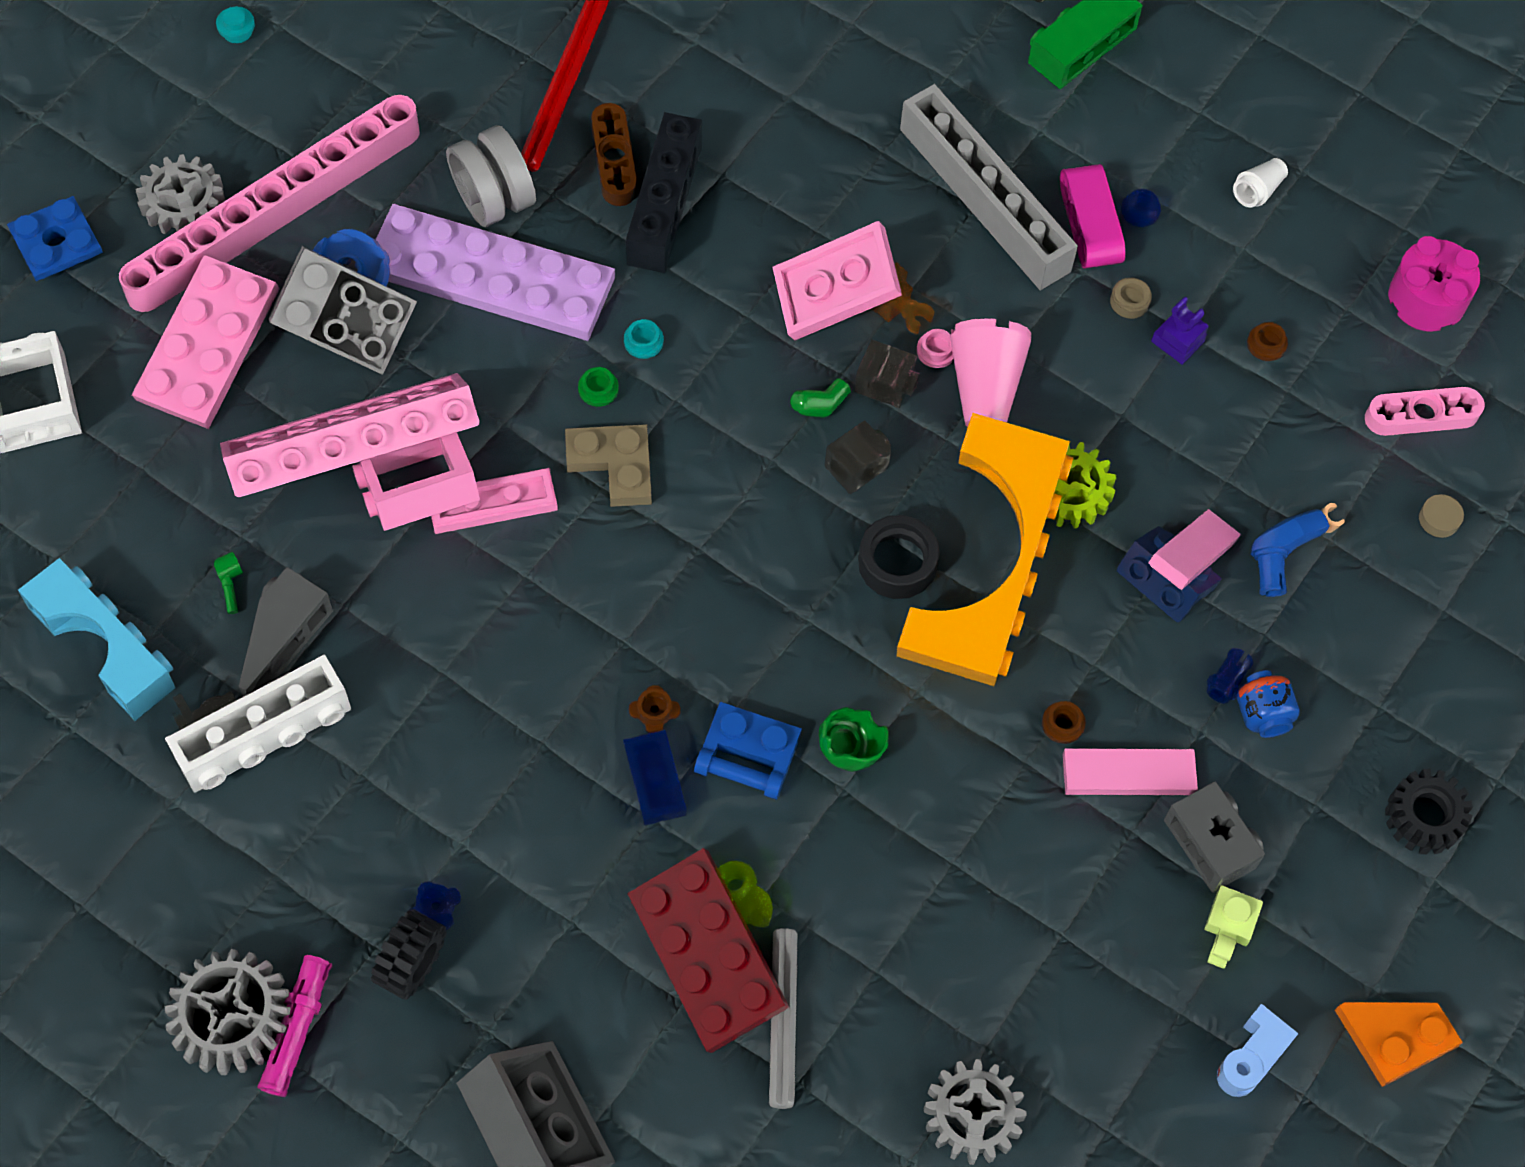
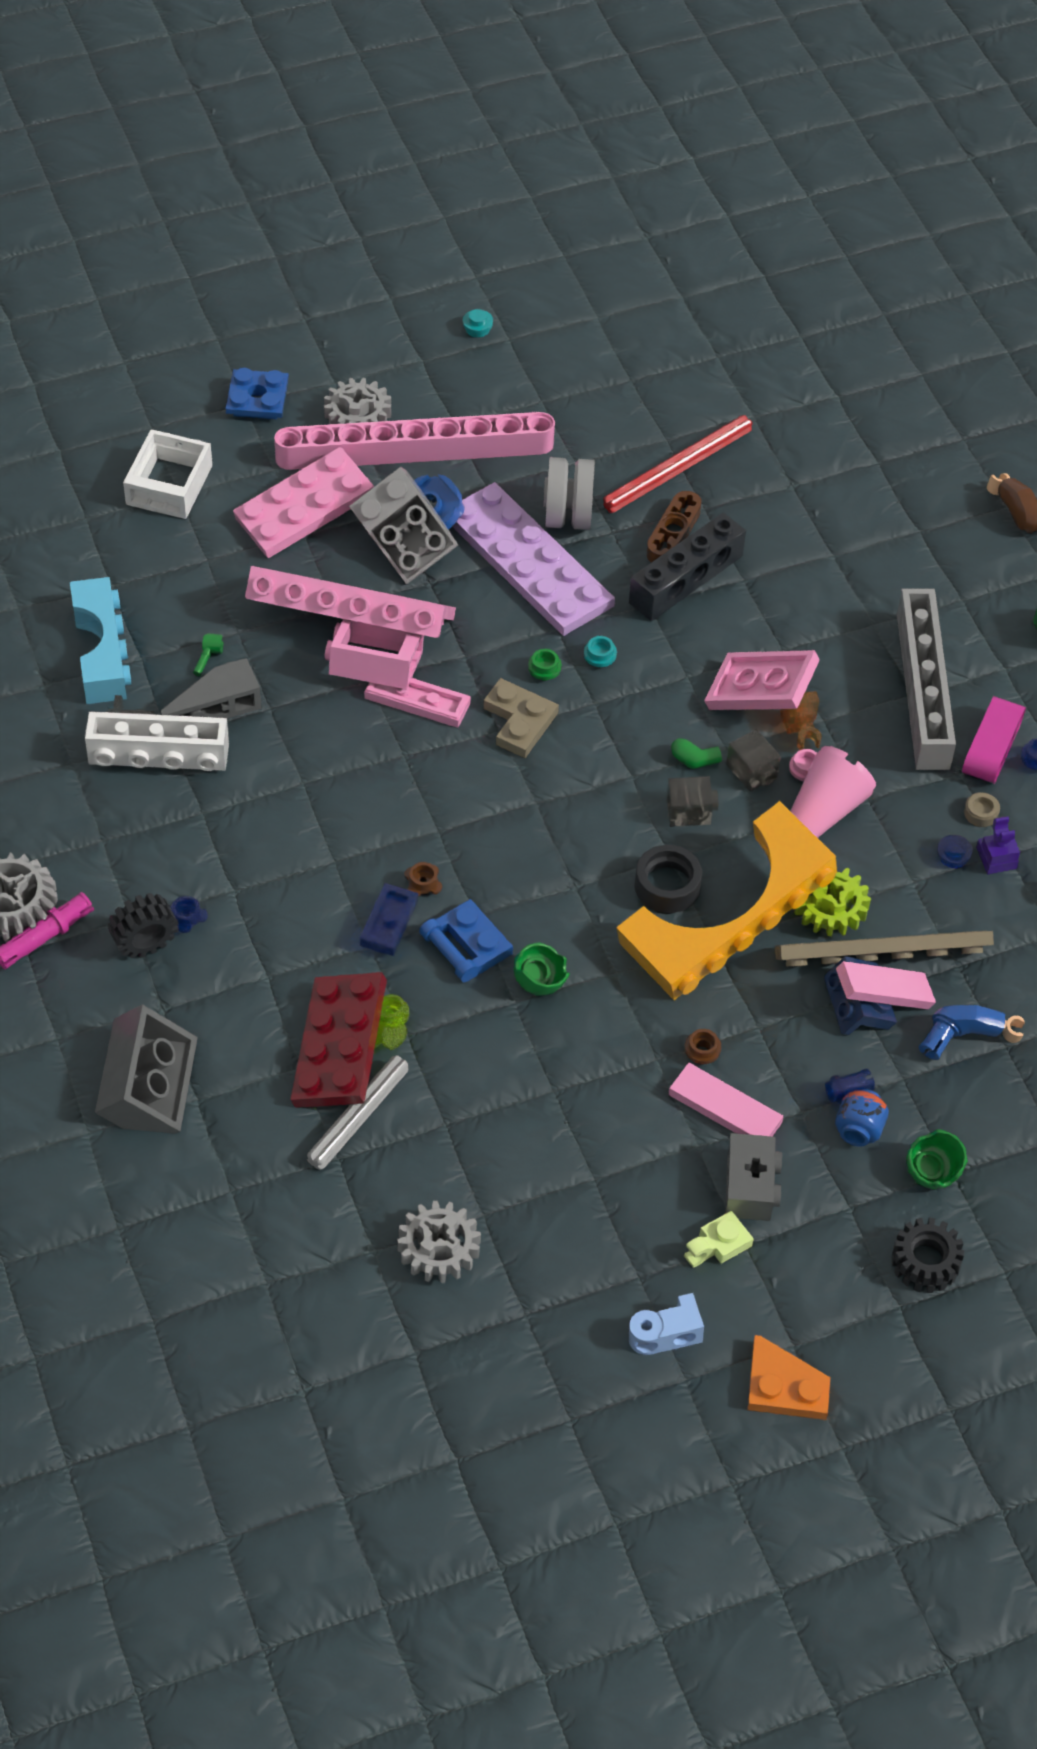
camera: 35 degrees right, 10 degrees down
none -> dark tan plate [775,930,994,966]
none -> green hair [906,1129,968,1190]
none -> clear blue plate [937,835,973,868]

